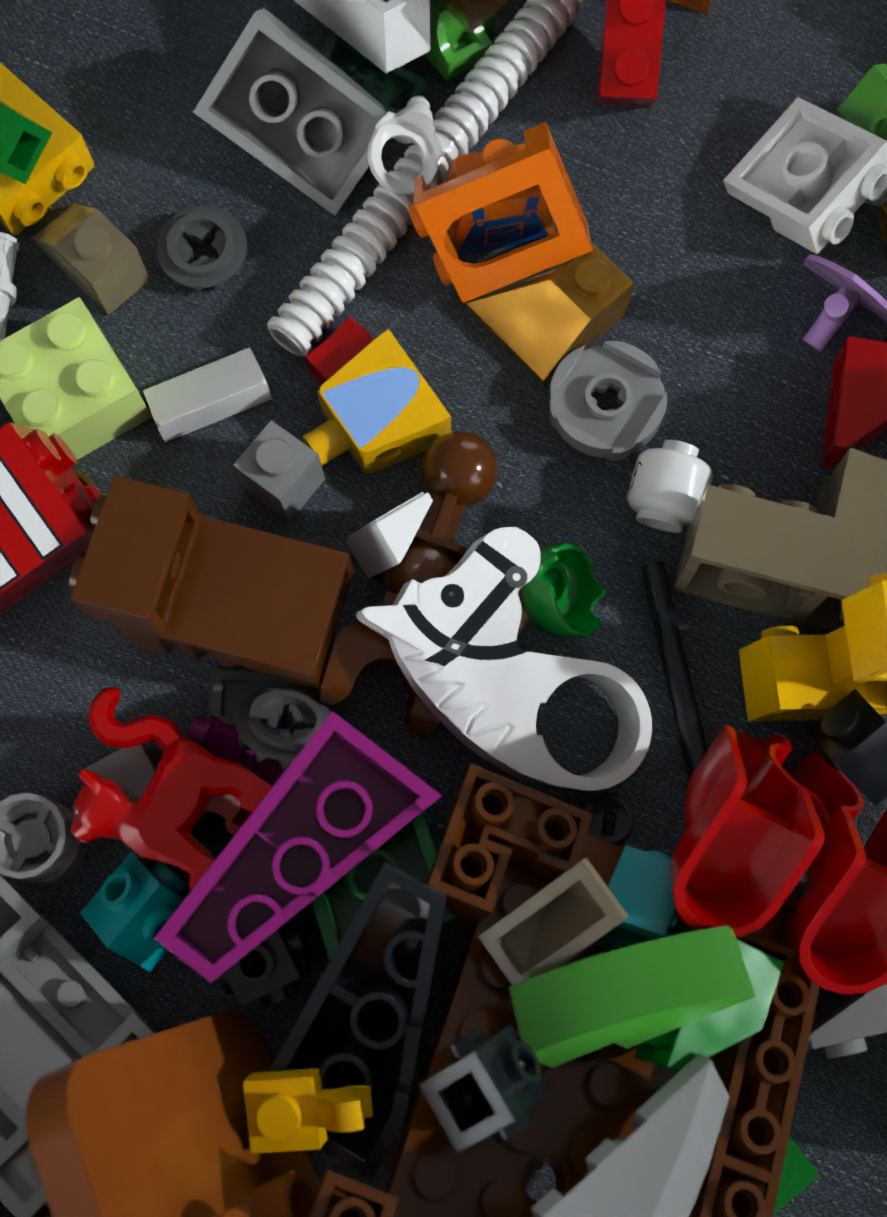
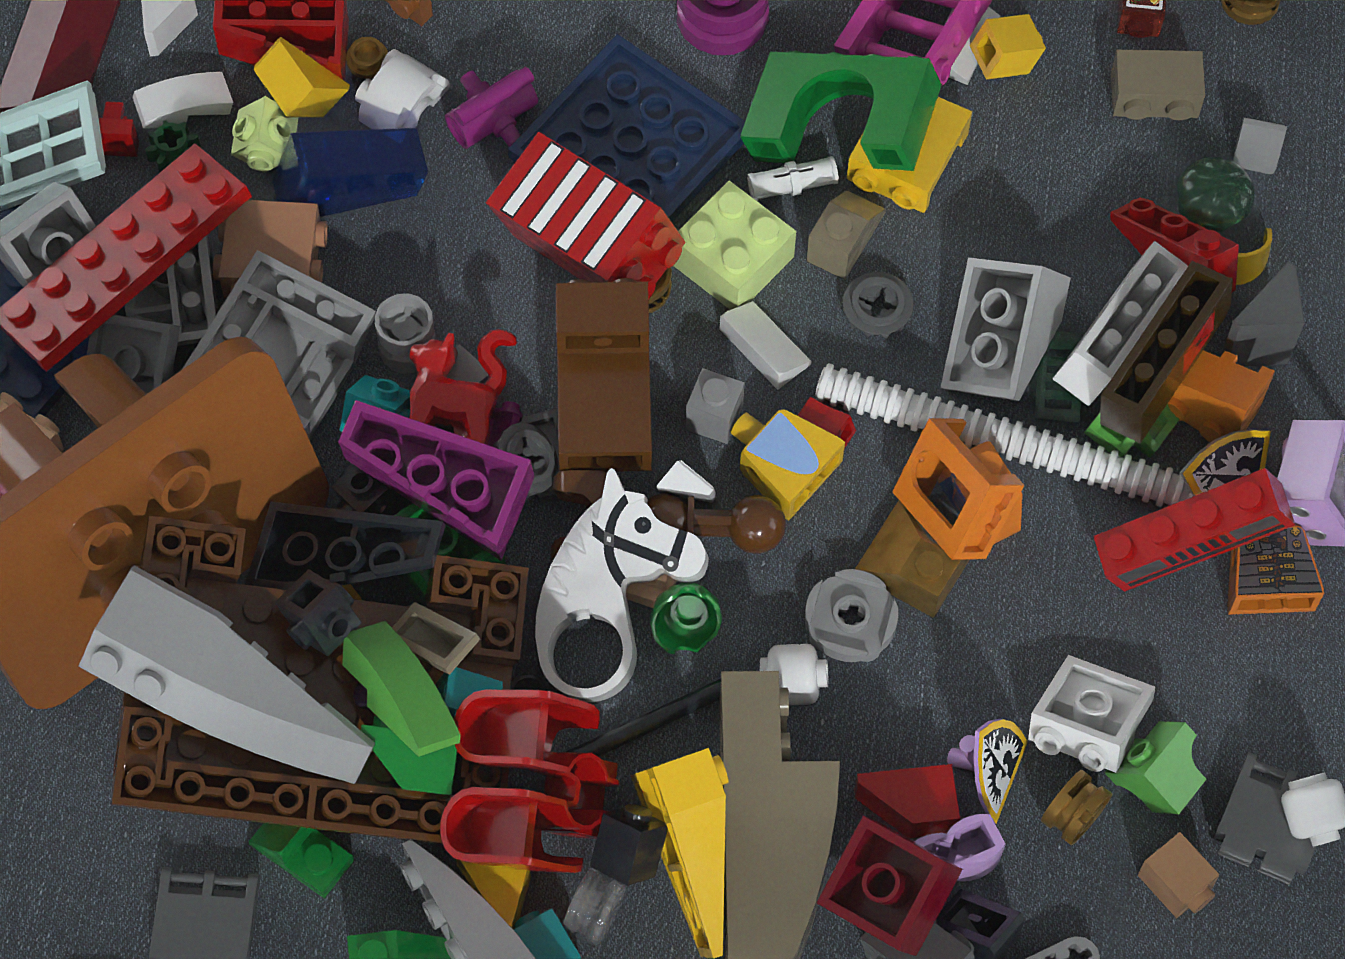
camera: 70 degrees right, 10 degrees down
yellow plate [243,1068,373,1154] -> none
white piece [367,96,446,195] -> none

